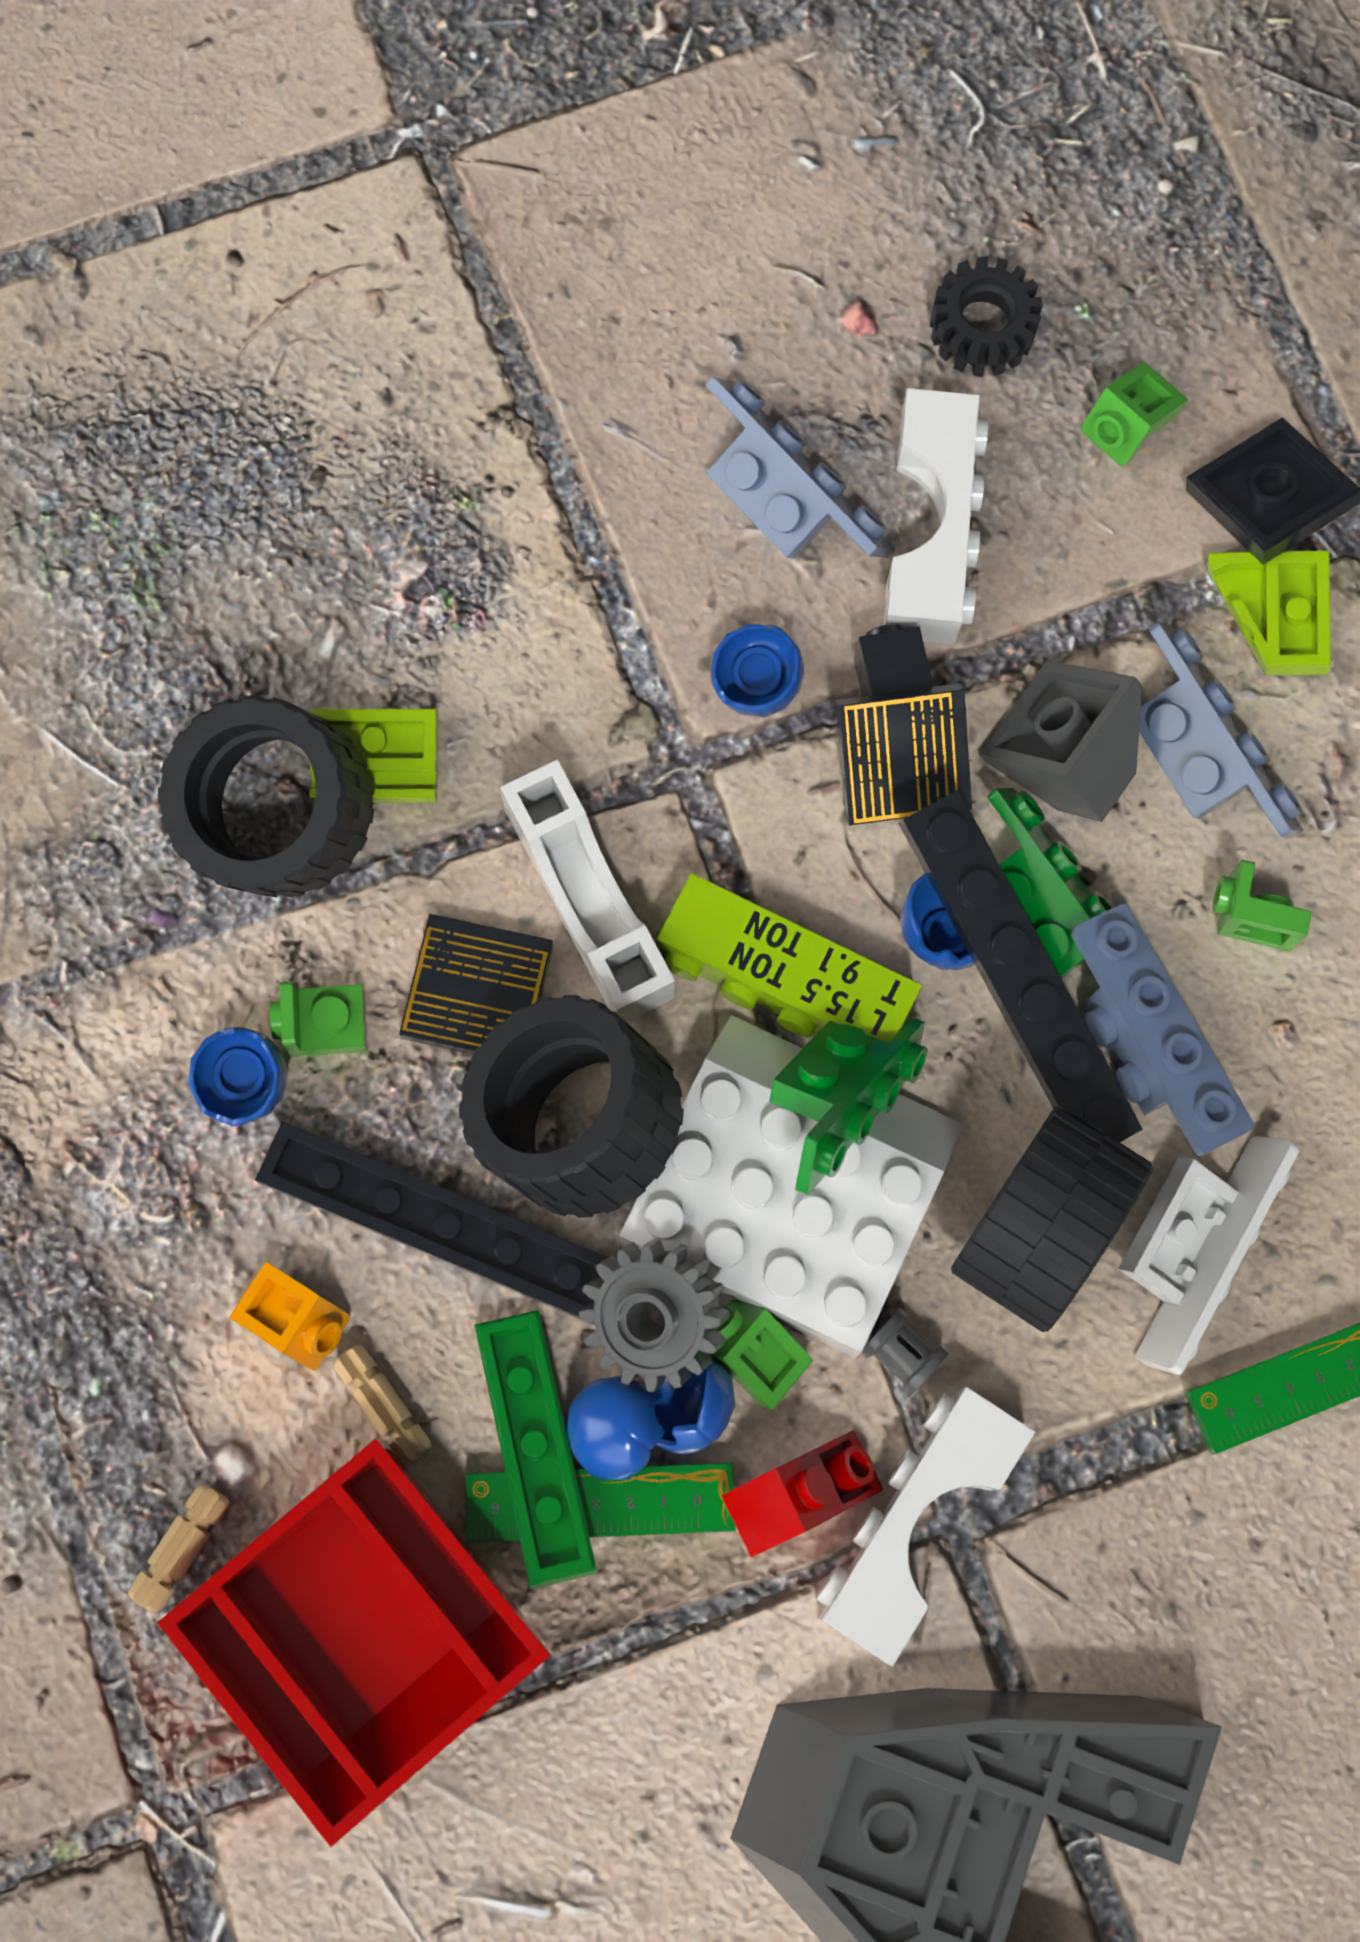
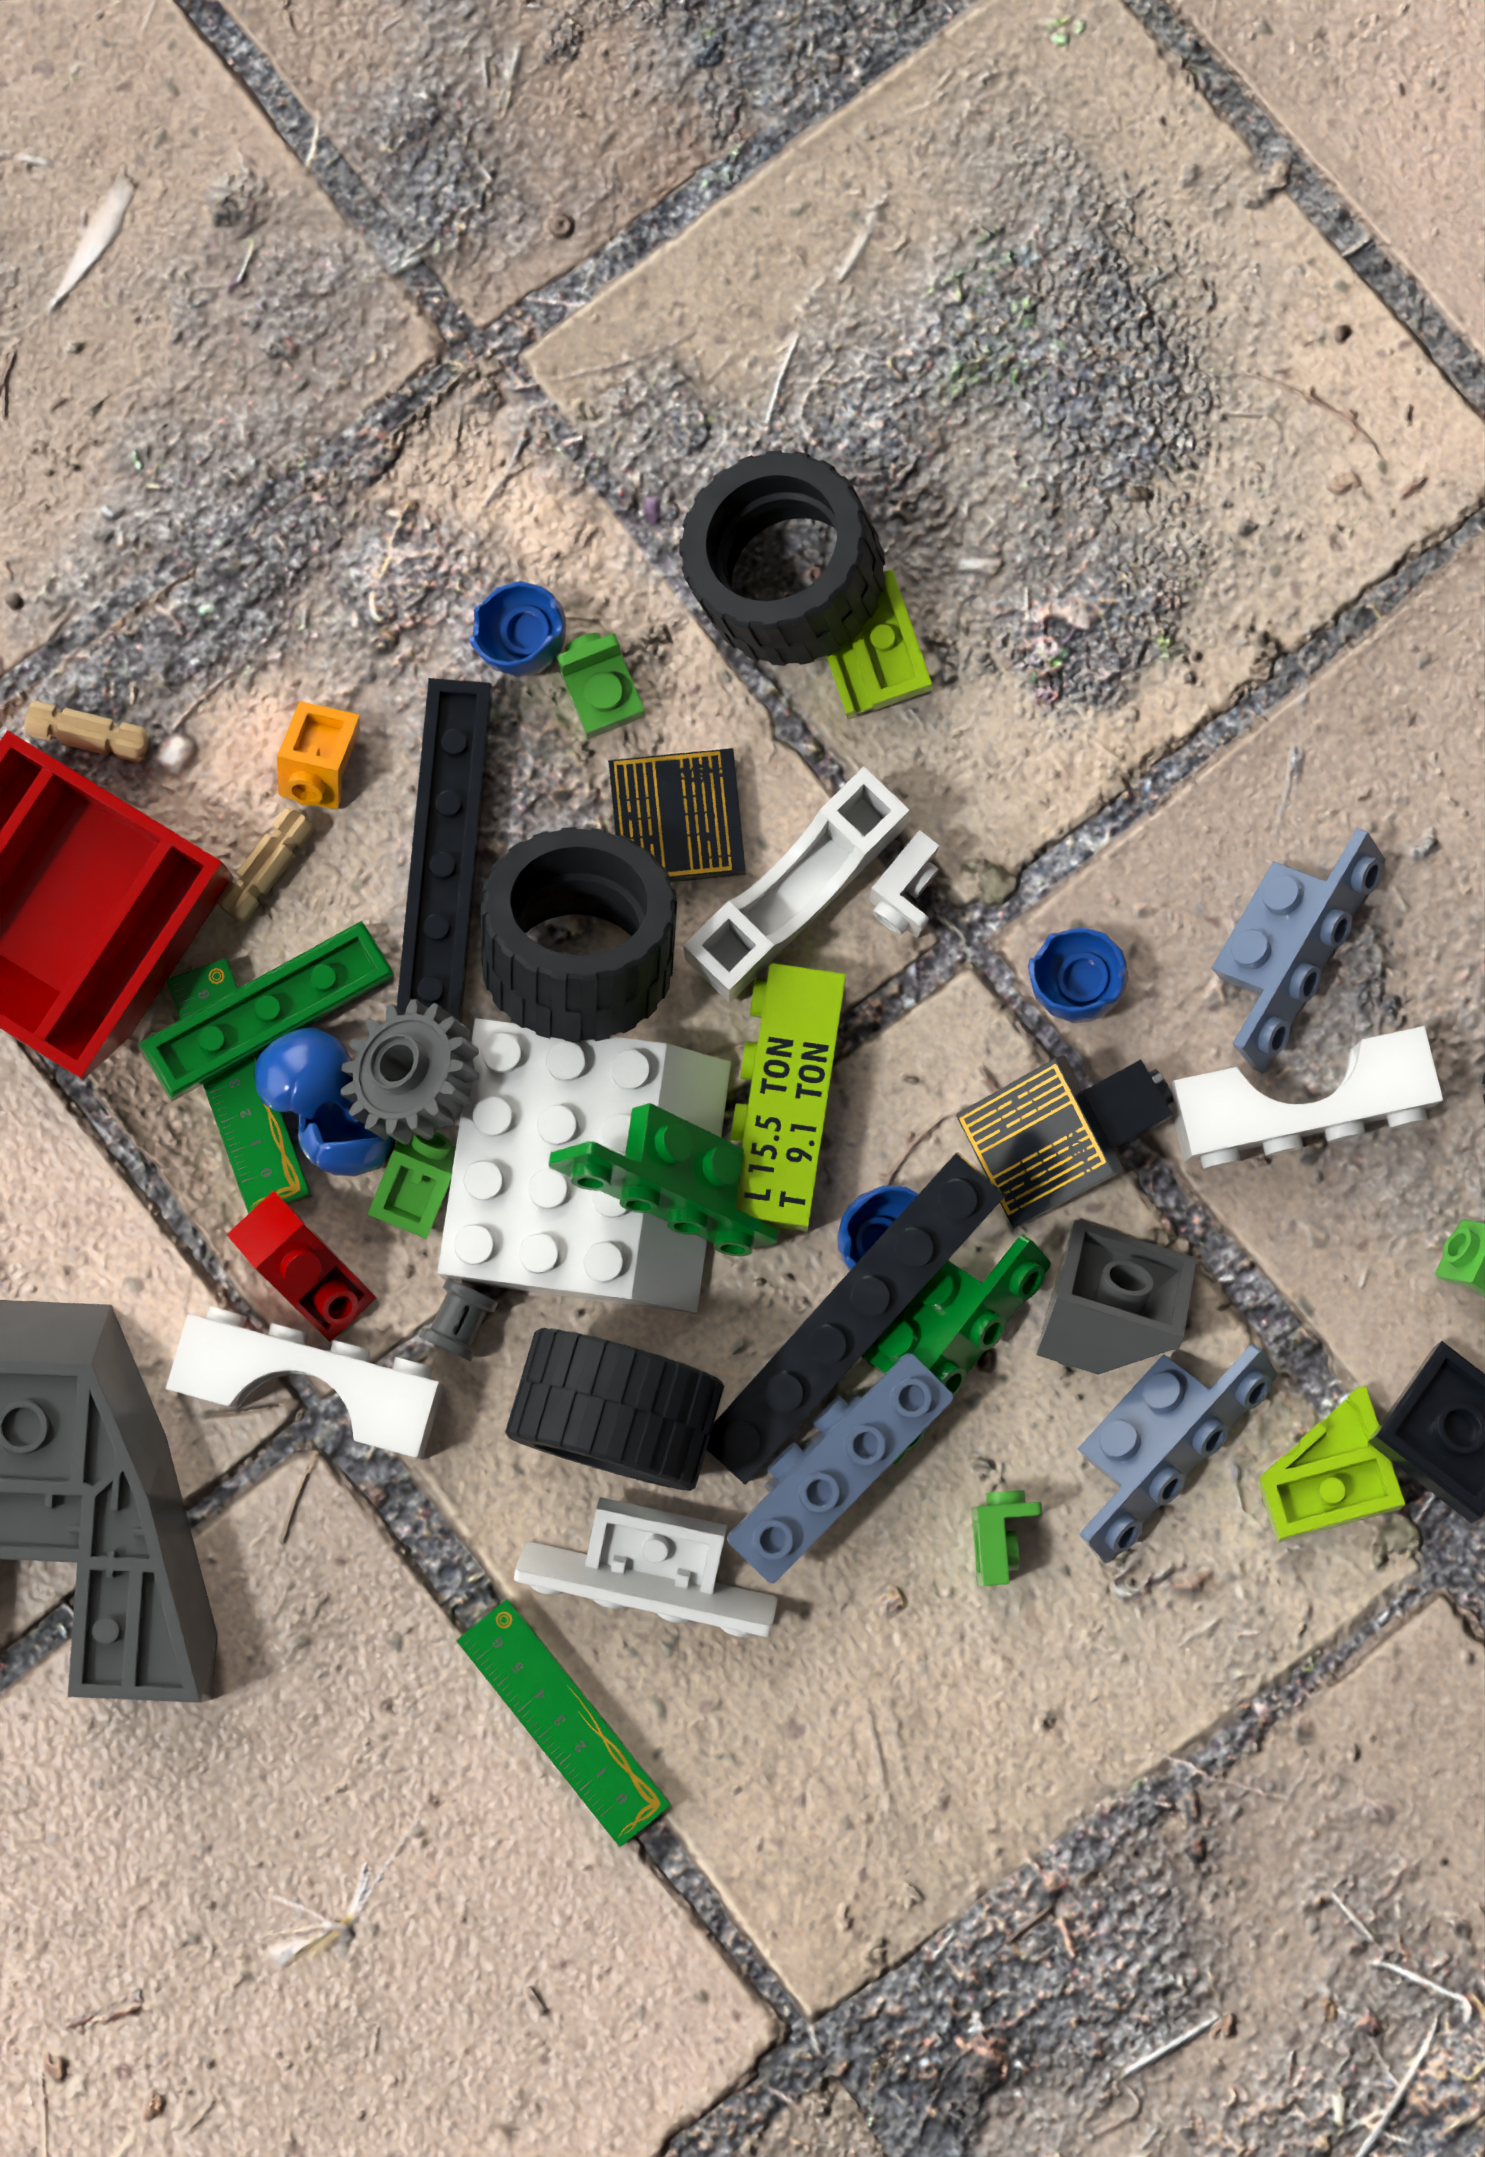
camera: 75 degrees right, 5 degrees up
none -> white bracket [868,830,939,938]

